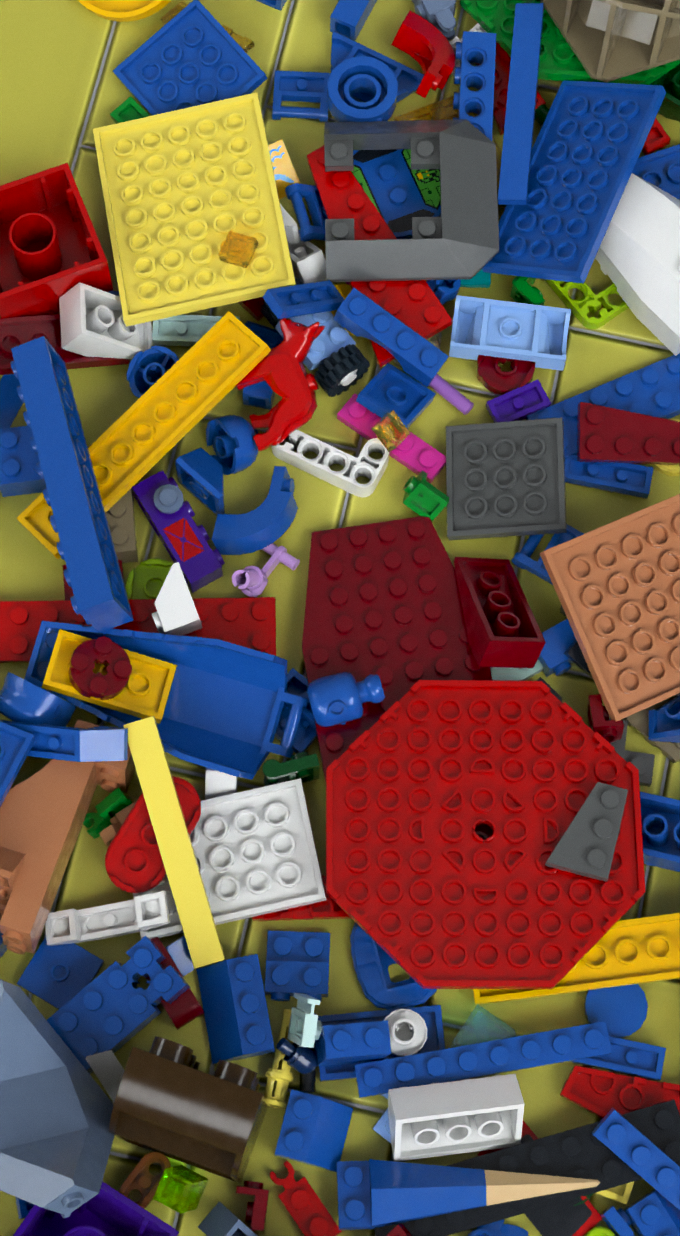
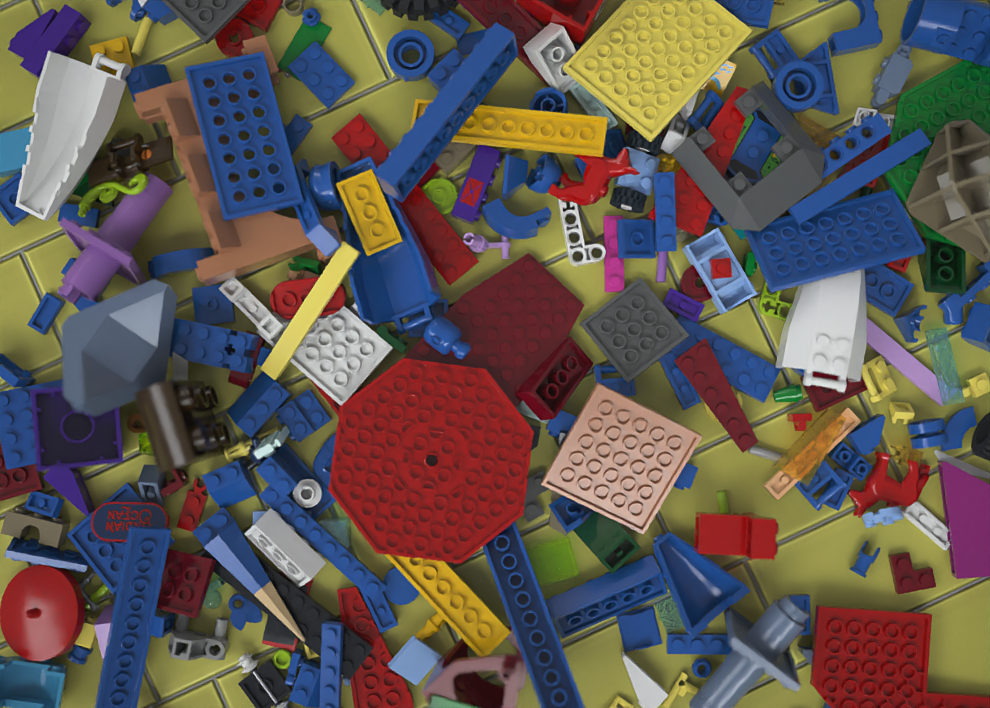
camera: 55 degrees right, 15 degrees up
dark red plate [69,636,132,700] -> none
white slope [151,562,203,636] -> none
sand blue plate [154,484,184,514] -> none
clear yellow plate [219,231,258,269] -> none
blue plate [263,280,344,319] -> none
clear yellow plate [372,410,410,452] -> none
red arch [391,10,456,98] -> none
green bracket [403,470,449,522] -> none
dark grey wing [544,782,628,882] -> none
dark red bracket [586,694,624,743] -> none
none -> red plate [709,258,733,280]

